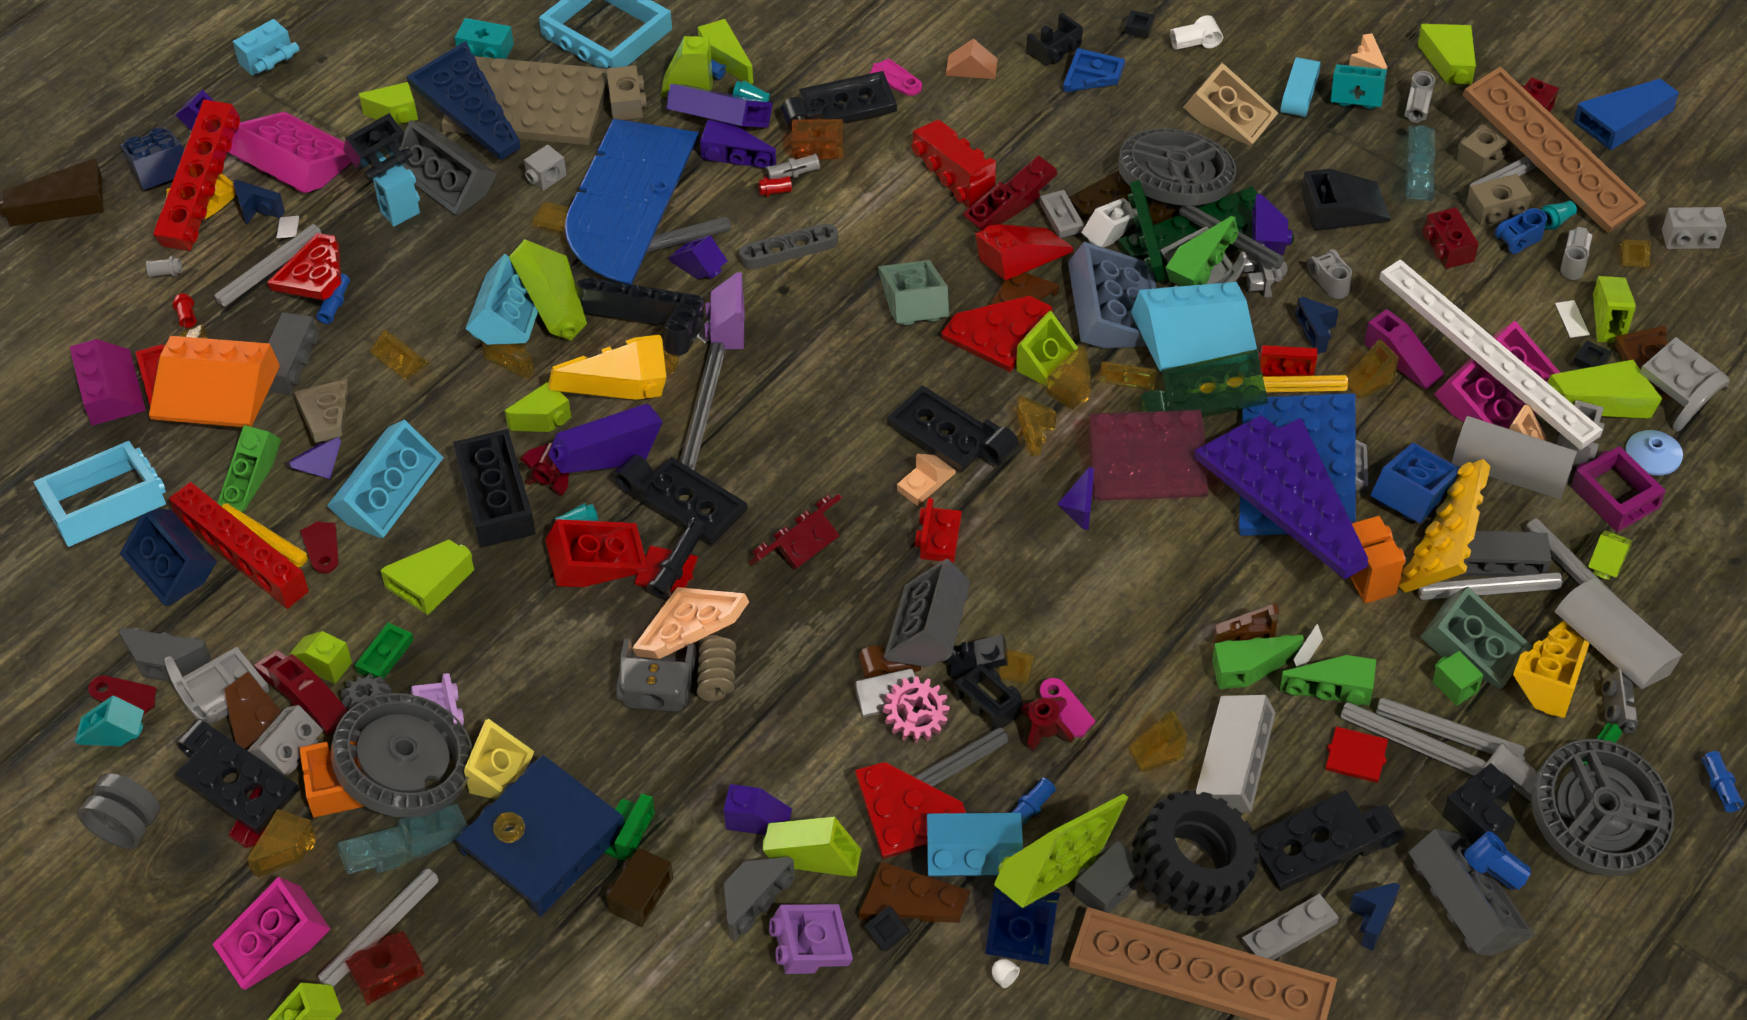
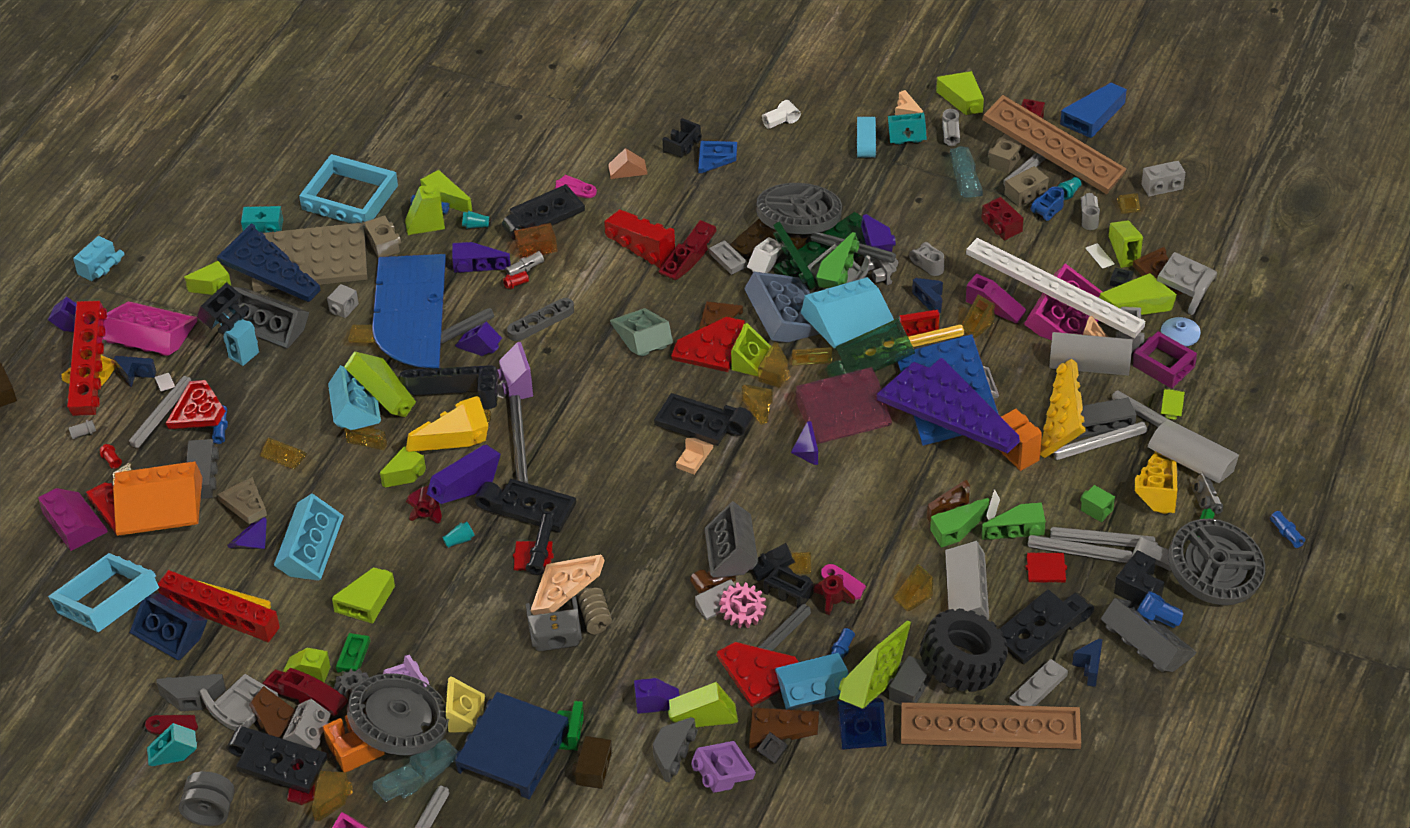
camera: 15 degrees left, 5 degrees down
dark blue slope [119,127,184,190] -> none
bright green slope [218,425,282,512] -> none
dark red piece [300,521,339,574] -> none
black brick [453,429,536,548] -> none
clear yellow plate [493,812,525,843] -> none
red slope [545,519,648,587] -> none
dark purple slope [666,84,773,128] -> none
dark red bracket [748,493,843,570] -> none
red bracket [915,498,962,563] -> none
red slope [975,224,1074,280] -> none
white hinge [992,959,1020,988] -> none
black plate [1124,10,1155,38] -> none
tan slope [1183,63,1278,146] -> none
black slope [1301,169,1391,231] -> none
blue slope [1370,443,1460,523] -> none
sand green slope [1420,586,1532,689] -> none

